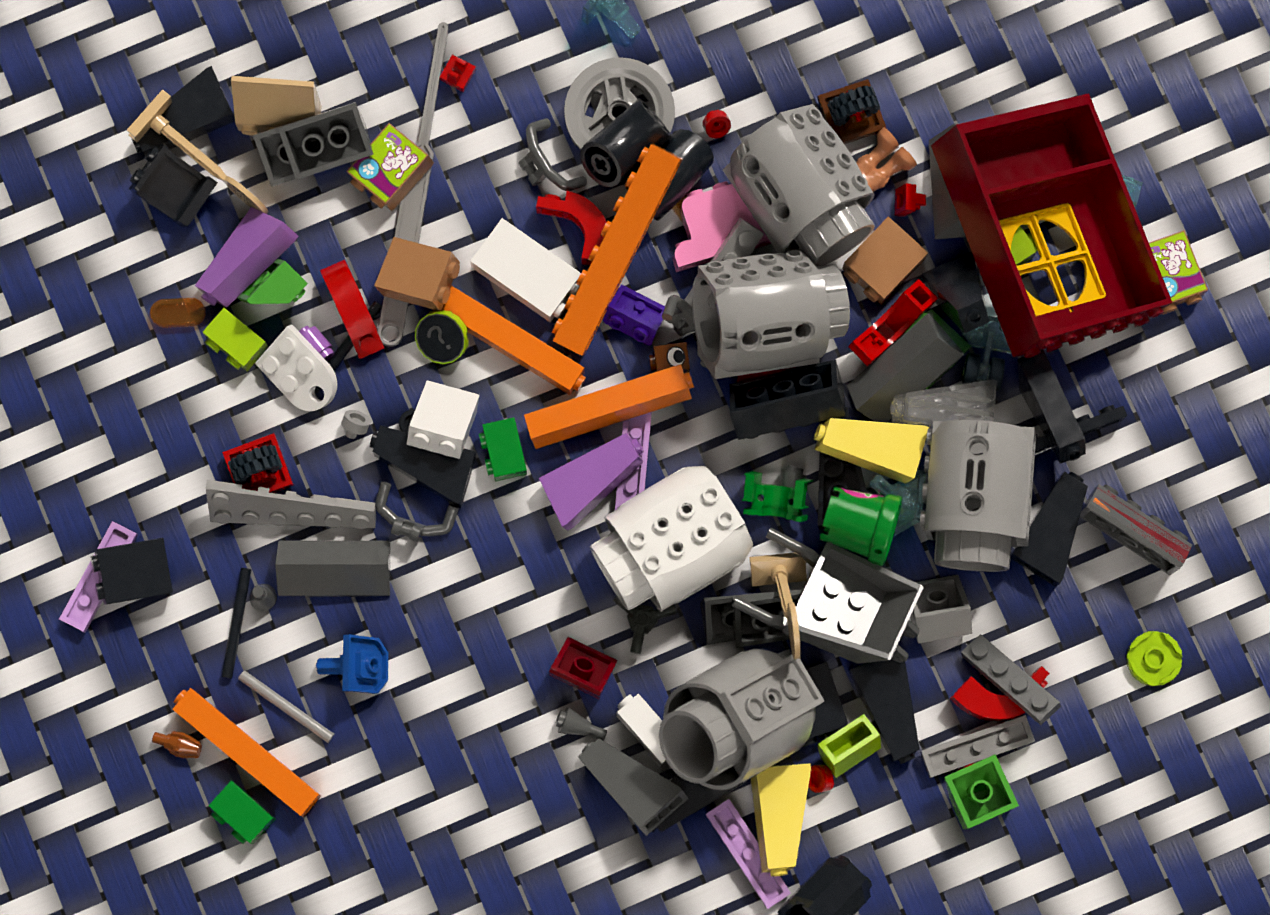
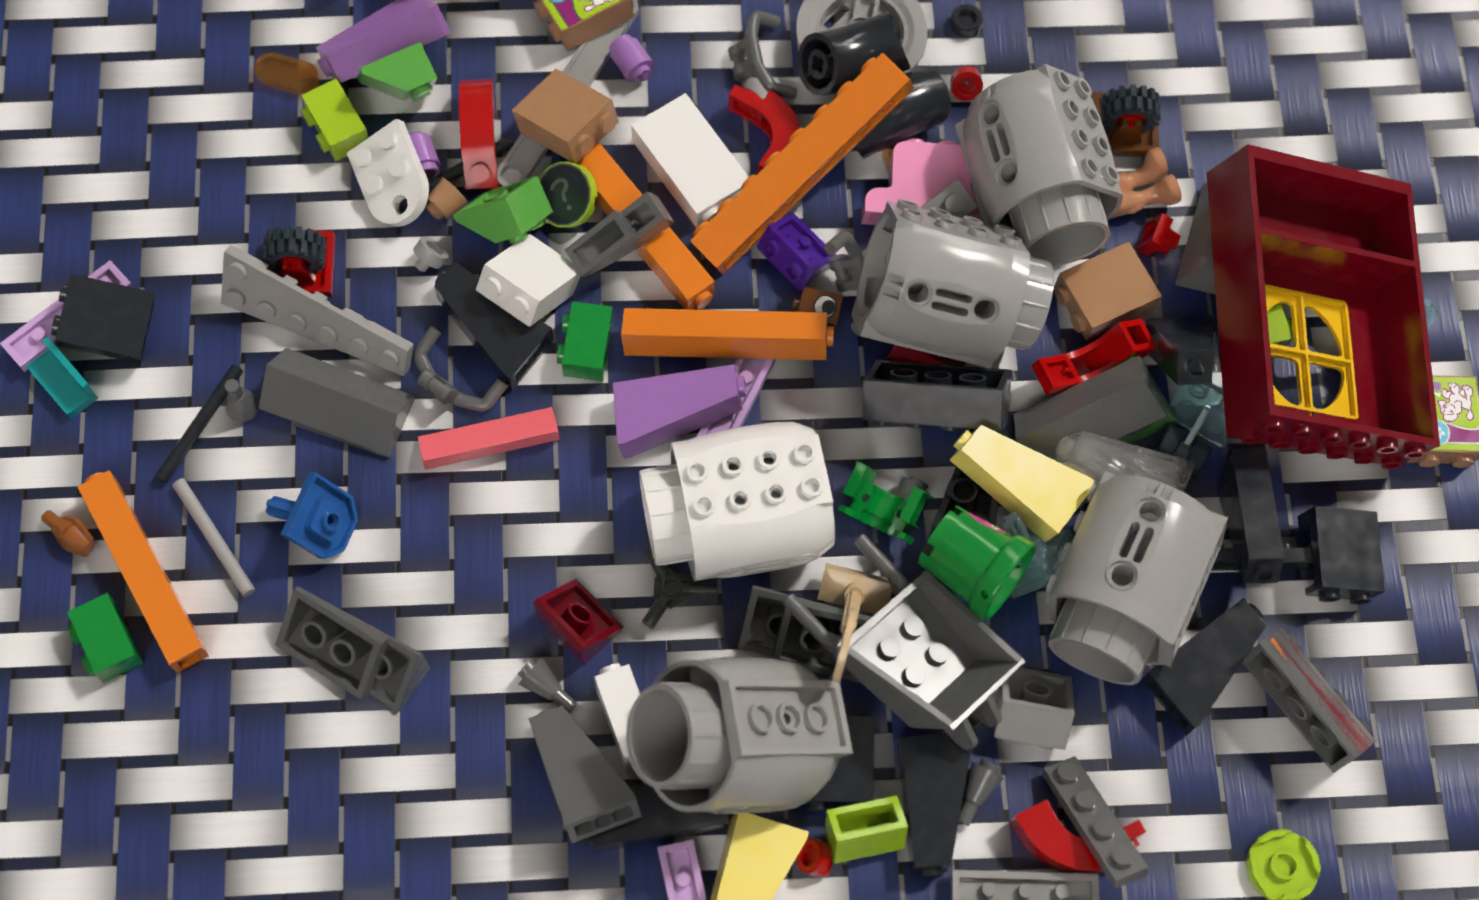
camera: 20 degrees right, 10 degrees down
none -> teal panel [26,336,99,420]
none -> dark grey slope [275,586,431,712]
none -> coral slope [418,407,560,470]
none -> medium nougat hat [425,177,469,221]
none -> bright green slope [453,175,553,244]
none -> dark grey slope [565,192,675,278]
none -> medium lavender brick [609,34,654,83]
none -> black tile [950,4,983,38]
none -> dark grey cone [959,759,1004,826]
none -> black panel [1297,506,1385,605]

